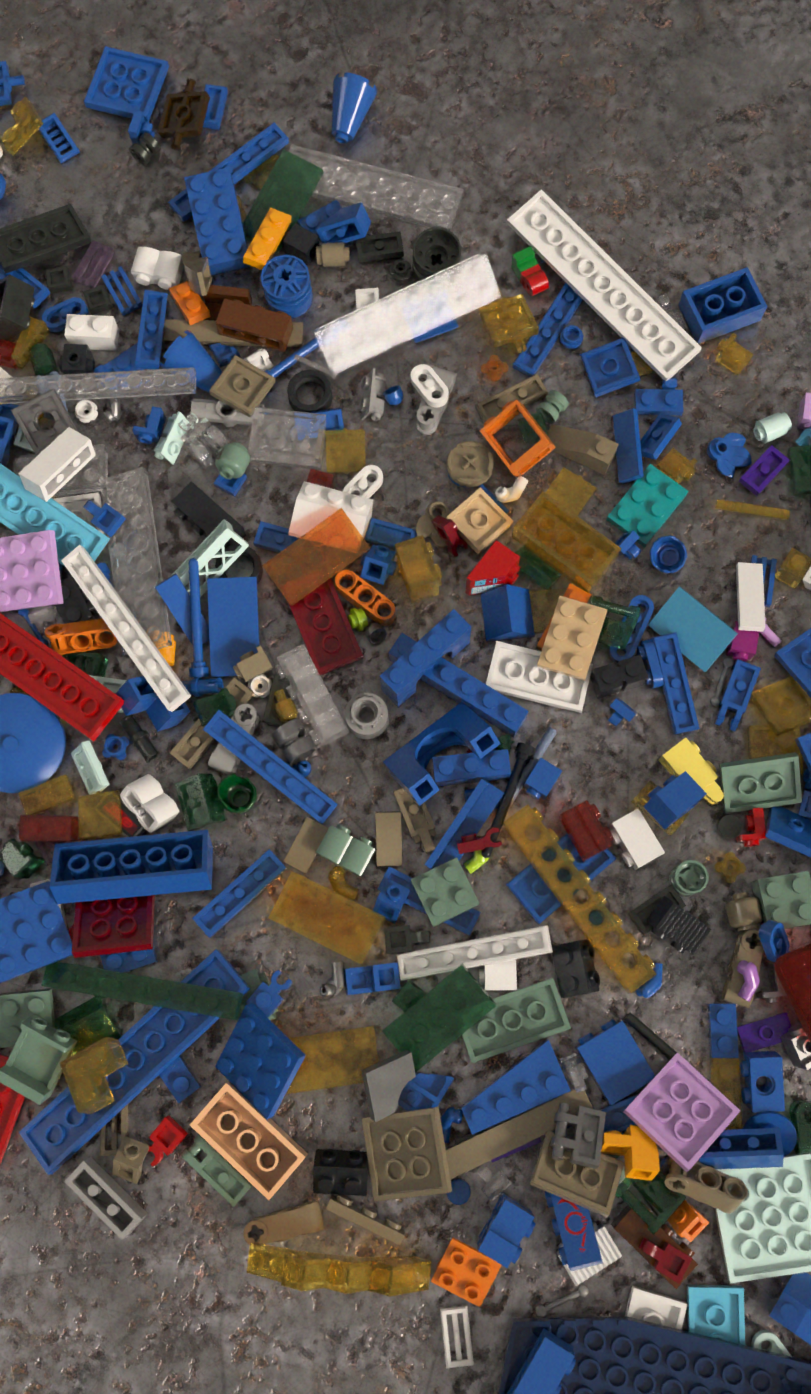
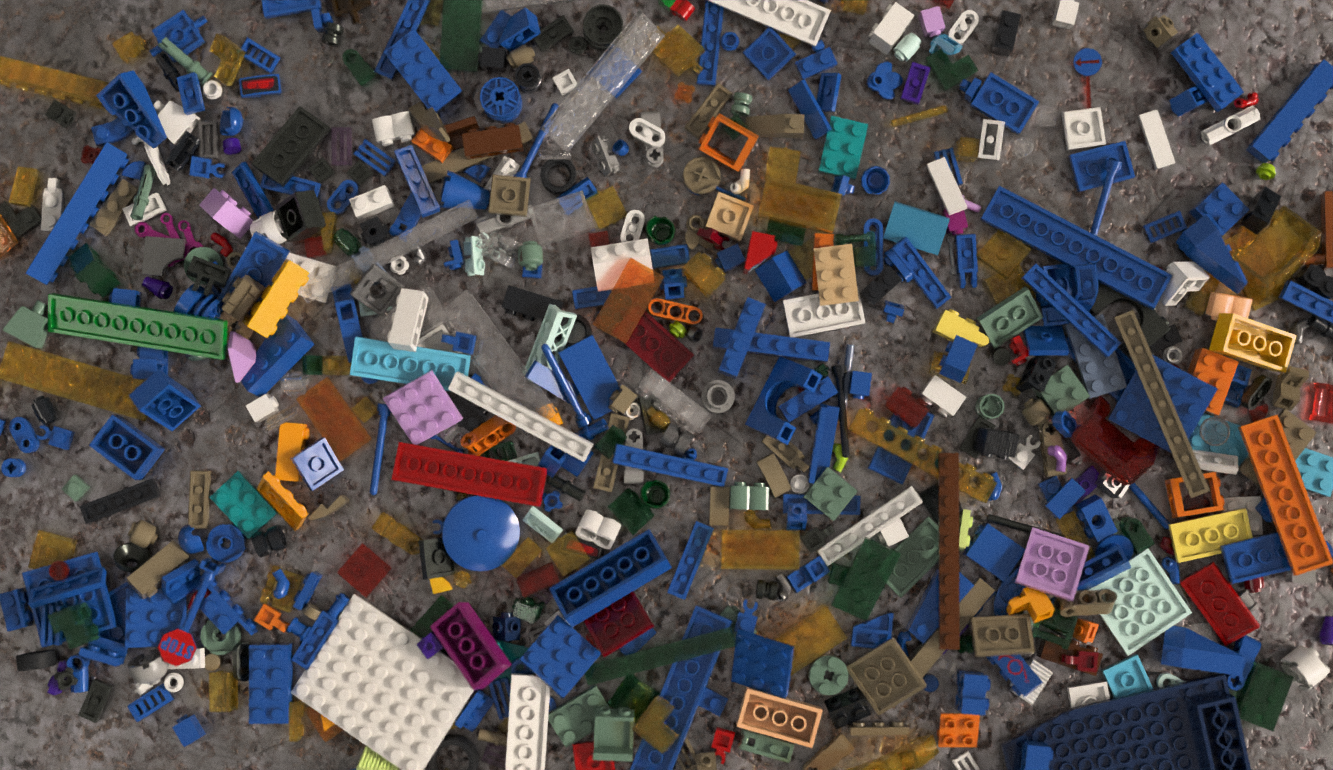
camera: 30 degrees left, 10 degrees up
light orange plate [243,207,292,270] -> none
dark grey tile [361,1050,416,1122] -> none
dark red plate [457,827,502,854] -> none
light grey hinge [536,1285,589,1318] -> none
flat silver plate [550,1103,606,1169] -> none
clear plate [560,1053,588,1093] -> none
clear yellow bracket [657,448,698,484] -> none
none -> slope [239,74,281,98]
none -> clear green piece [342,49,377,87]
none -> black wheel [515,63,542,94]
none -> dark green hair [646,216,675,245]
none -> blue brick [715,243,746,273]
none -> pearl dark grey wheel [756,579,777,601]
none -> white plate [790,475,809,494]
none -> sand green brick [808,653,848,695]
none -> white container [869,2,914,55]
none -> reddish brown plate [938,453,960,650]
none -> clear green plate [957,635,974,654]
none -> yellowish green plate [959,509,973,551]
none -> white plate [1008,435,1041,470]
none -> black bracket [1016,356,1057,393]
none -> blue tile [1044,478,1086,519]

